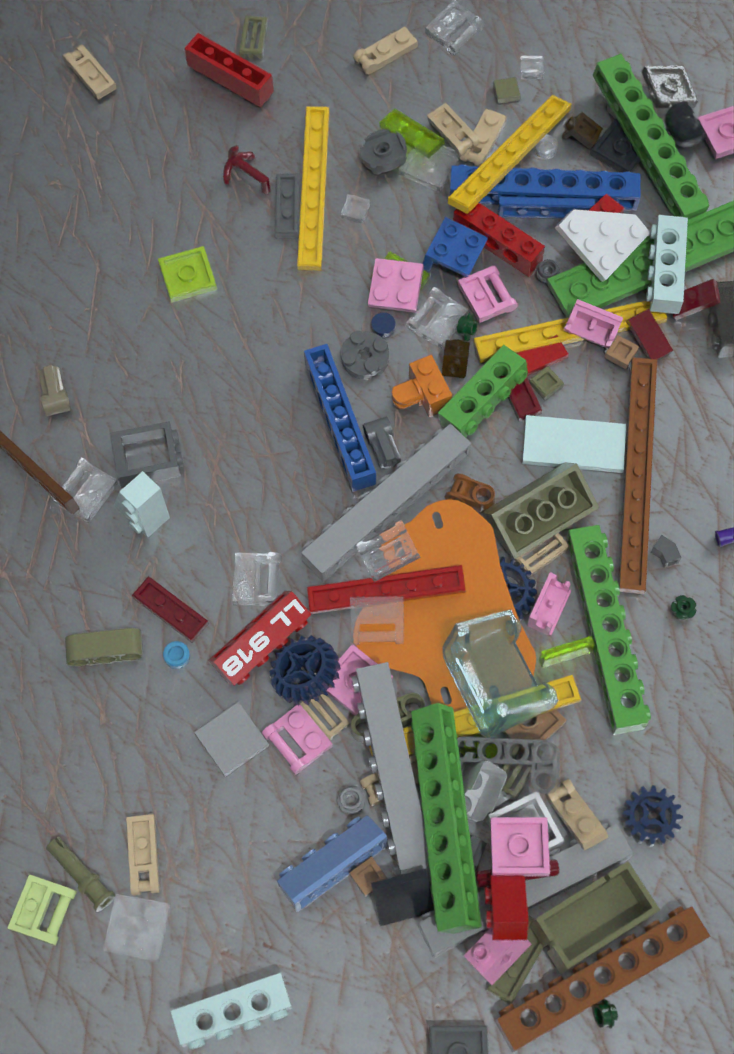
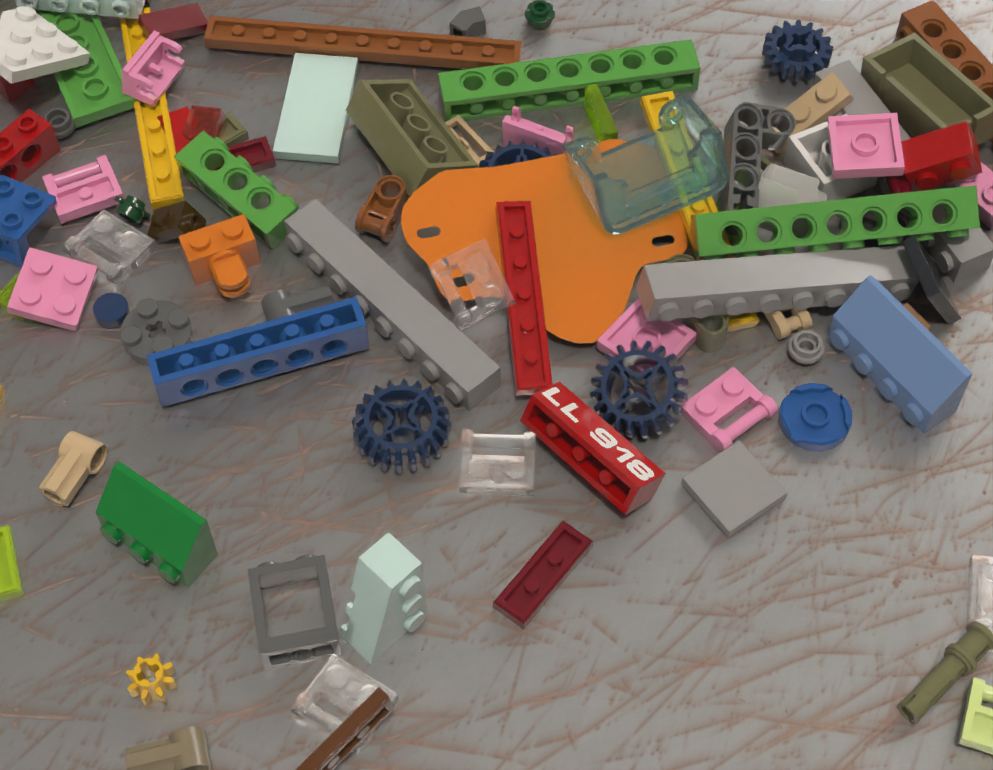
camera: 90 degrees left, 10 degrees down
olive beam [65,628,143,666] -> none
tan plate [126,814,160,896] -> none
dark azure tile [163,641,190,669] -> none
tan tile [300,694,350,740] -> none
clear plate [350,596,404,645] -> none
medium nougat plate [605,335,639,369] -> none
none -> tan piece [38,431,108,507]
none -> green slope [95,461,218,588]
none -> yellow gear [126,653,177,706]
none -> clear red plate [183,105,226,141]
none -> dark blue gear [352,378,451,475]
none -> blue tile [778,383,852,452]

